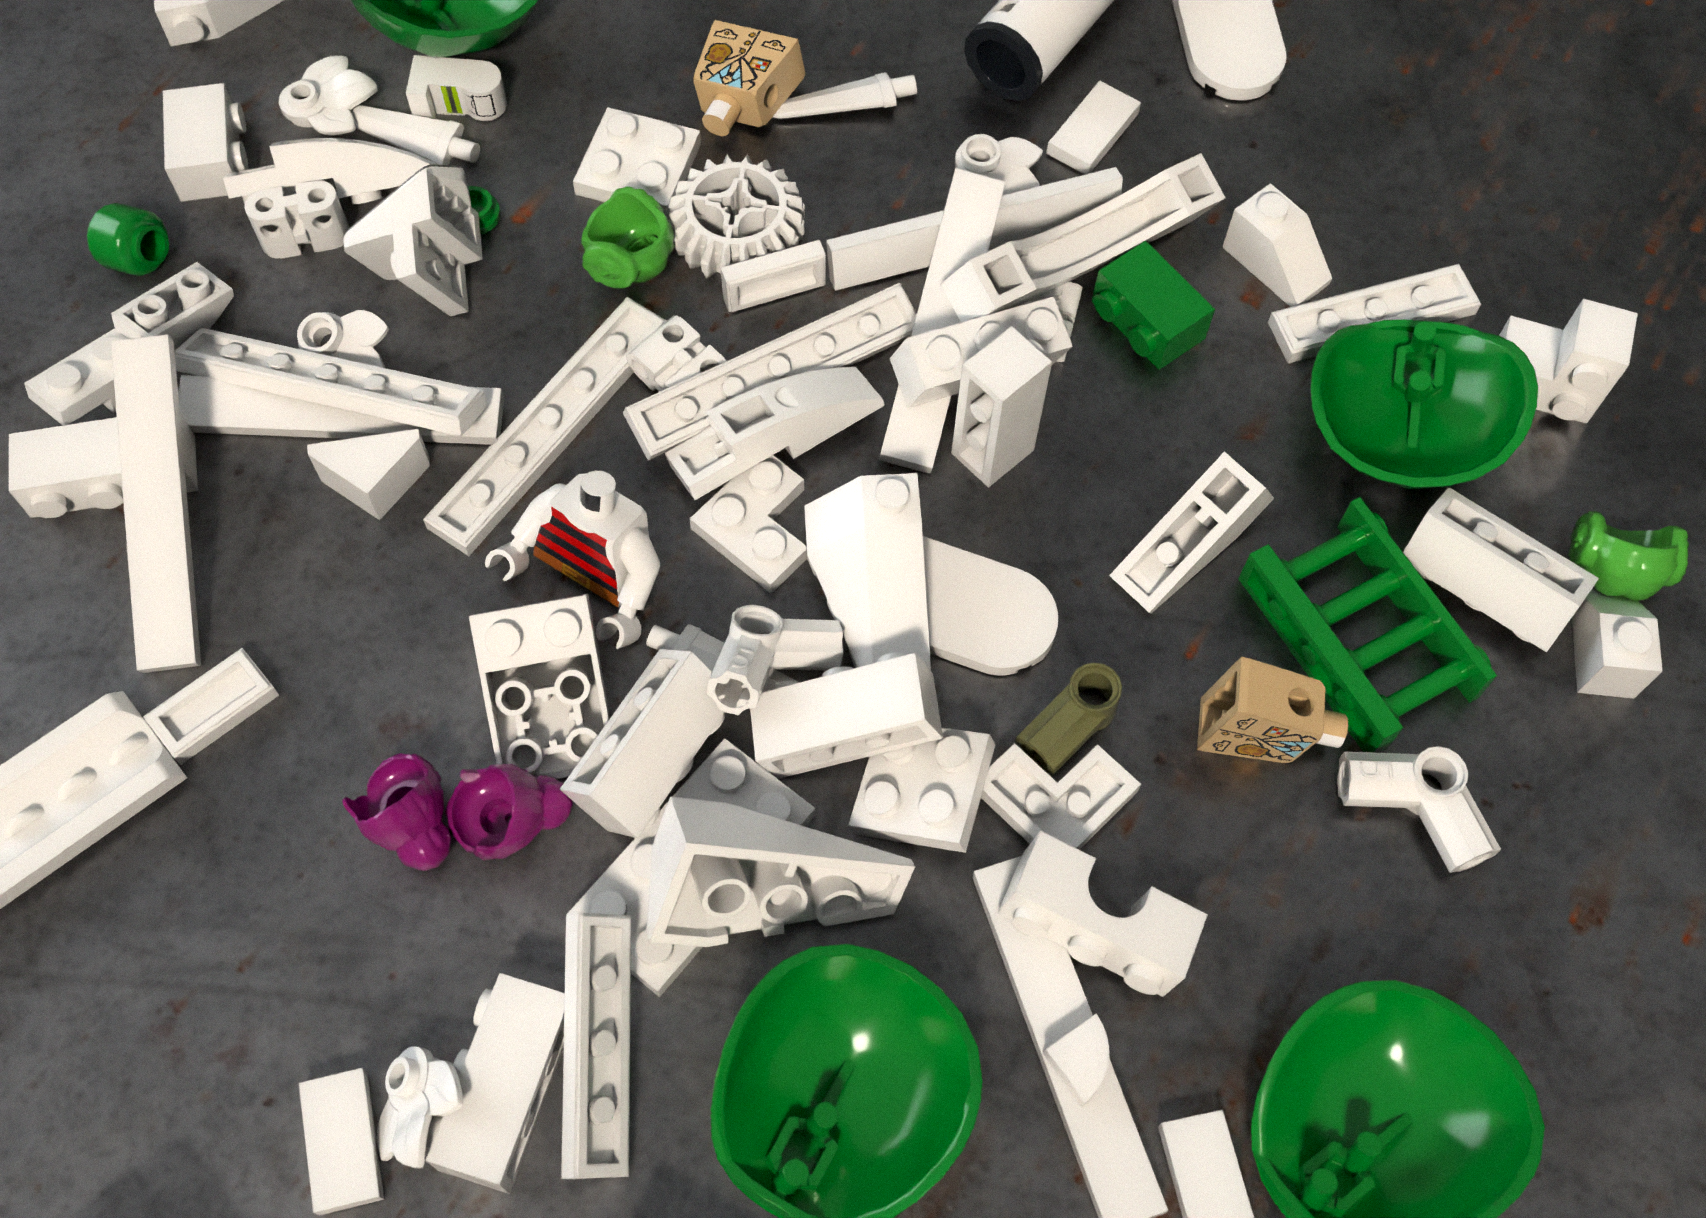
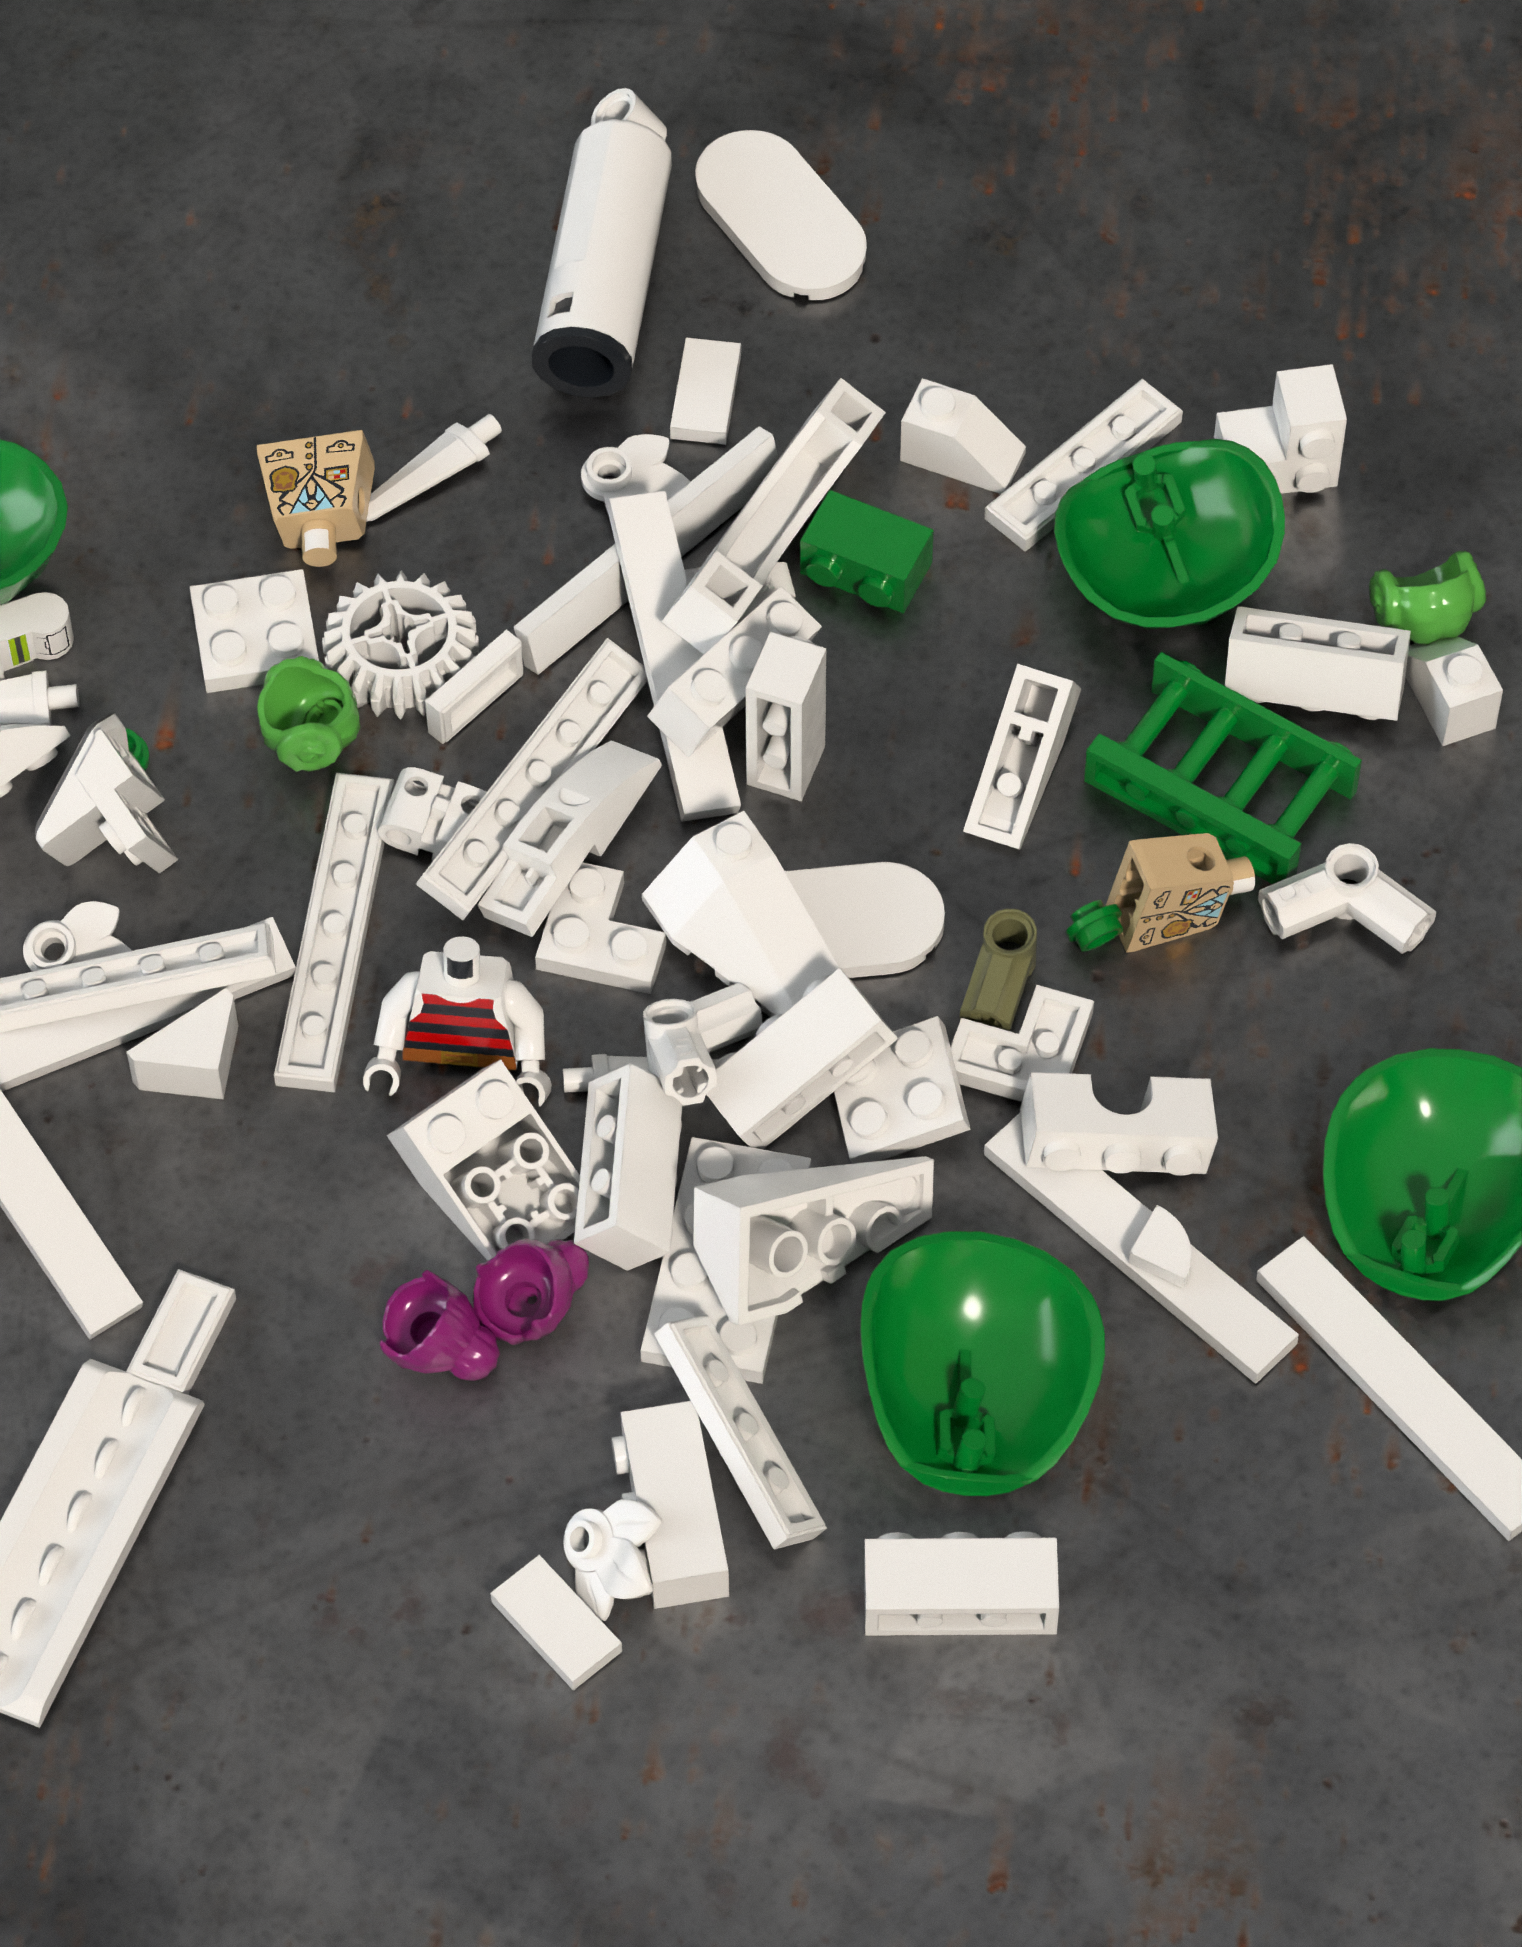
camera: 25 degrees left, 5 degrees down
none -> green plate [1065,900,1124,952]

